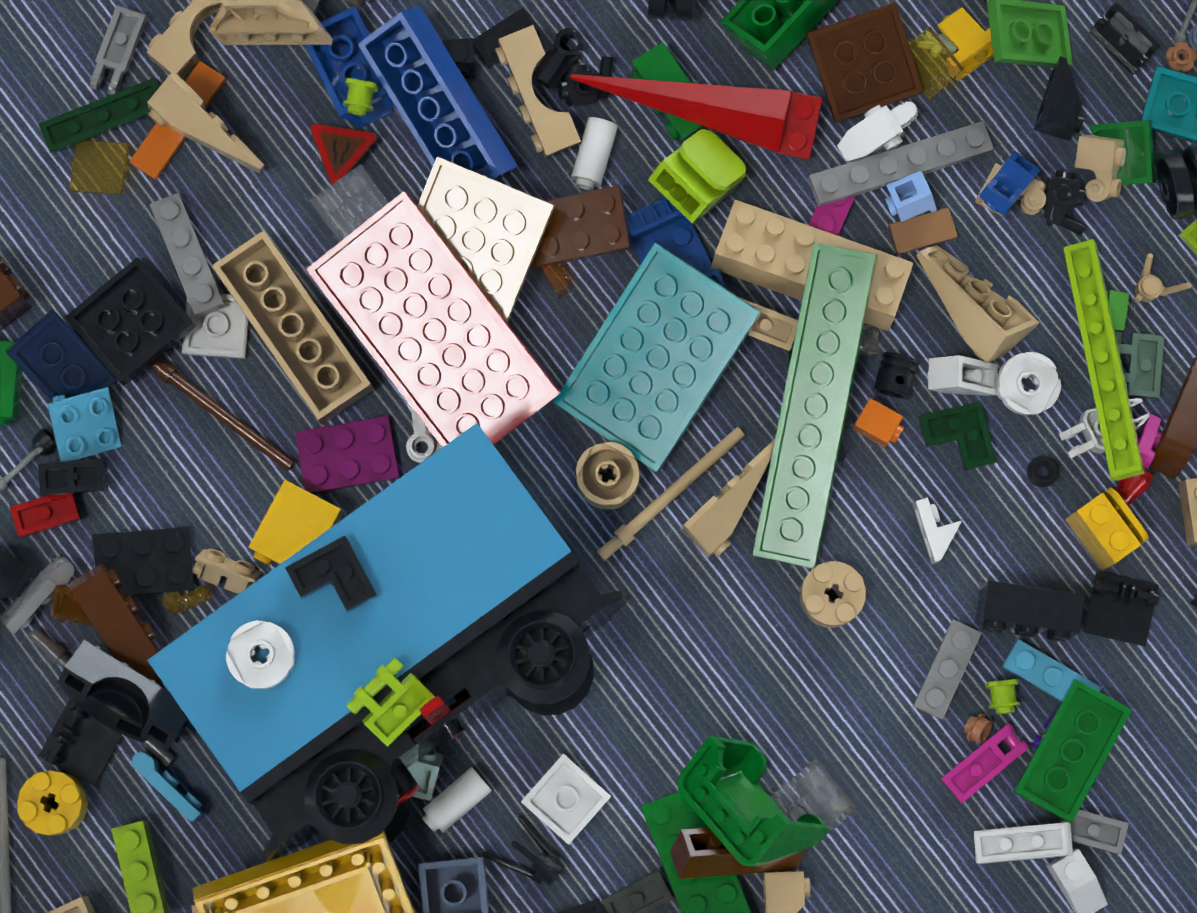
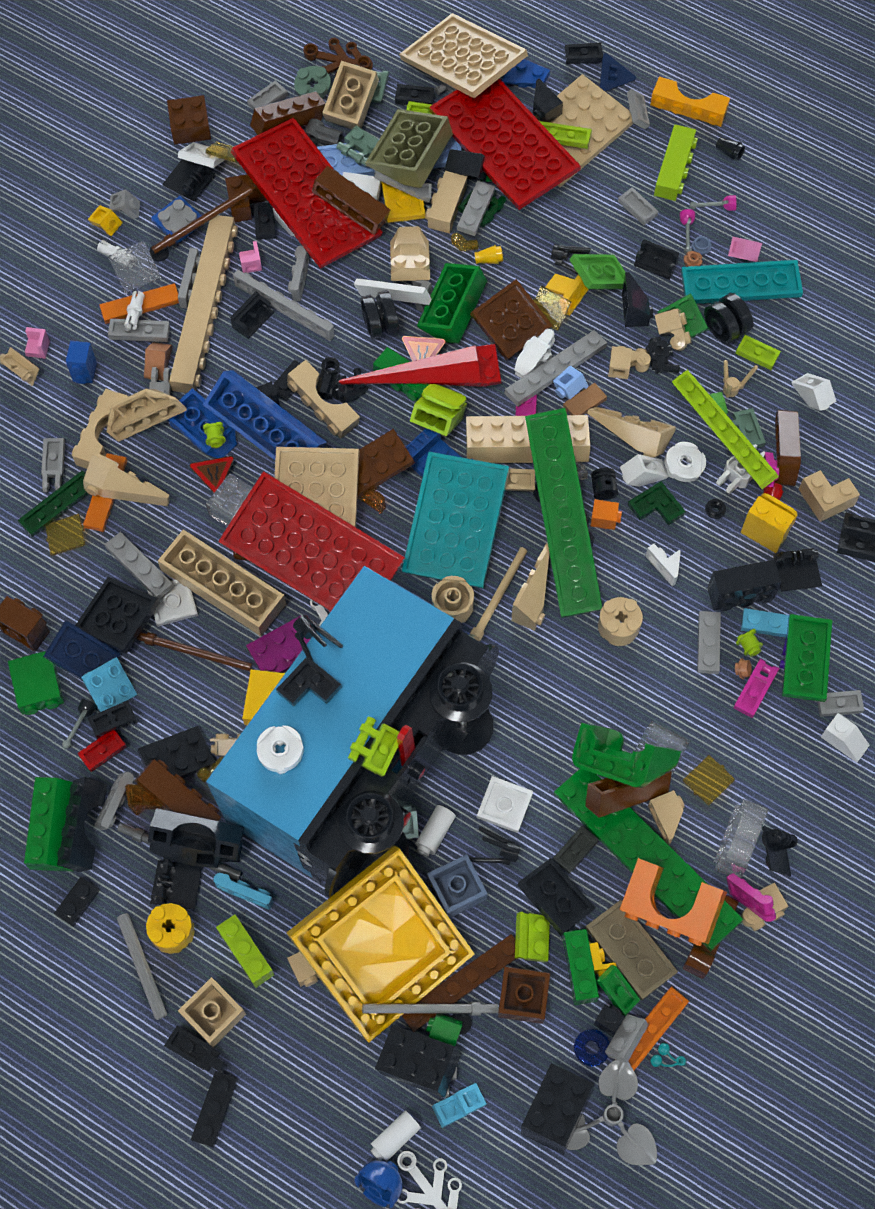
camera: 20 degrees left, 15 degrees down
white brick [571,117,618,191] -> none
white tile [974,822,1073,864] -> none
blue brick [979,151,1040,216] -> none
none -> black plant [293,615,343,661]
none -> piece [402,336,445,361]
none -> clear yellow piece [683,755,735,806]

